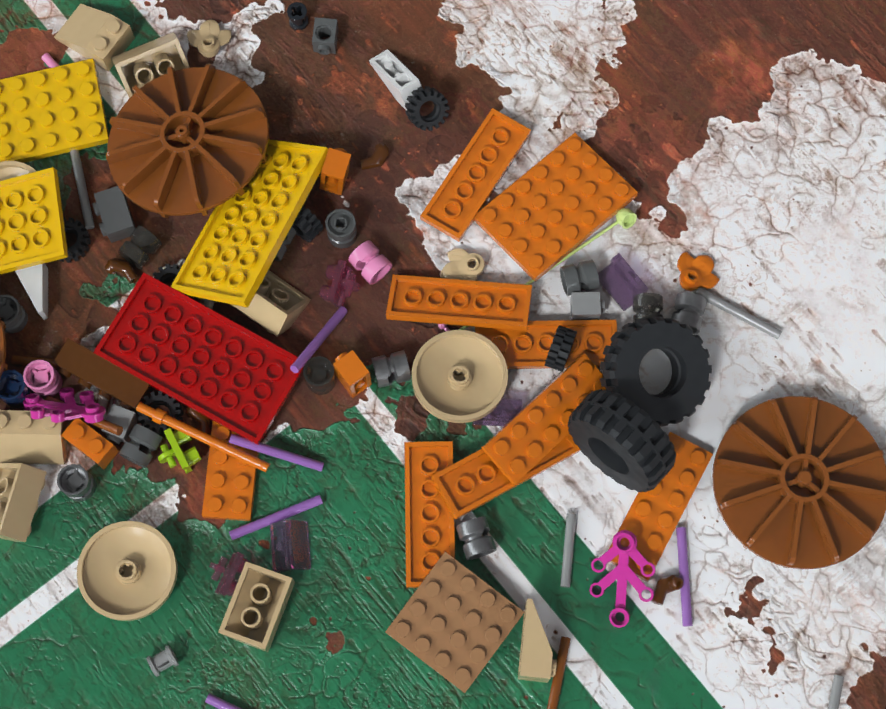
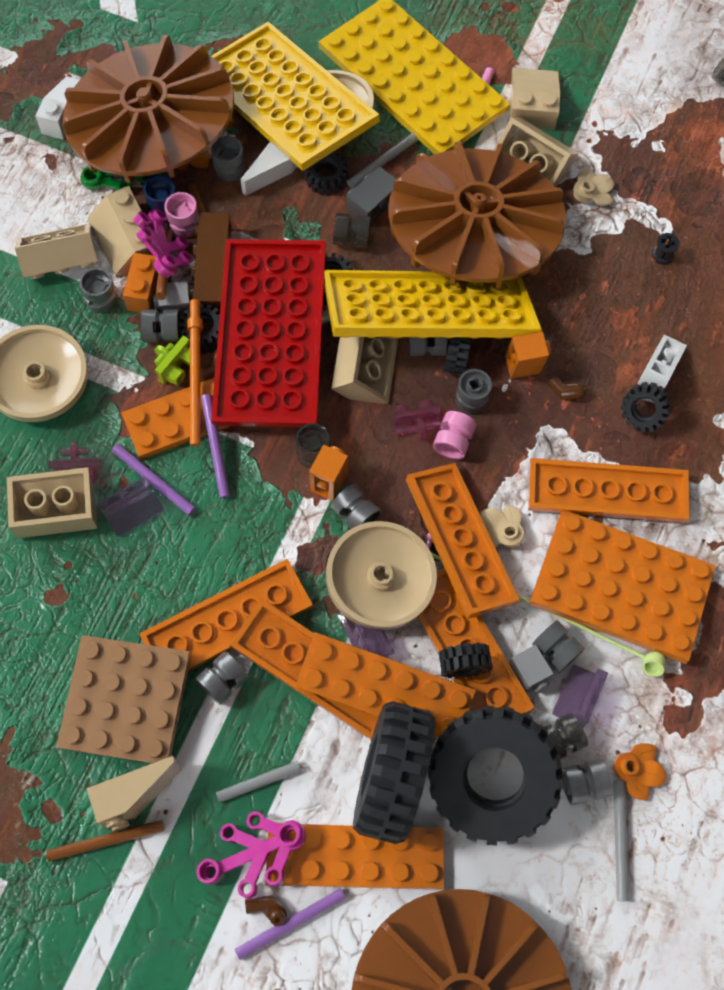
camera: 60 degrees right, 5 degrees down
reddish brown arm [105,258,139,284] -> none
medium lavender bar [290,306,347,373] -> none
dark grey brick [312,17,339,55] -> none

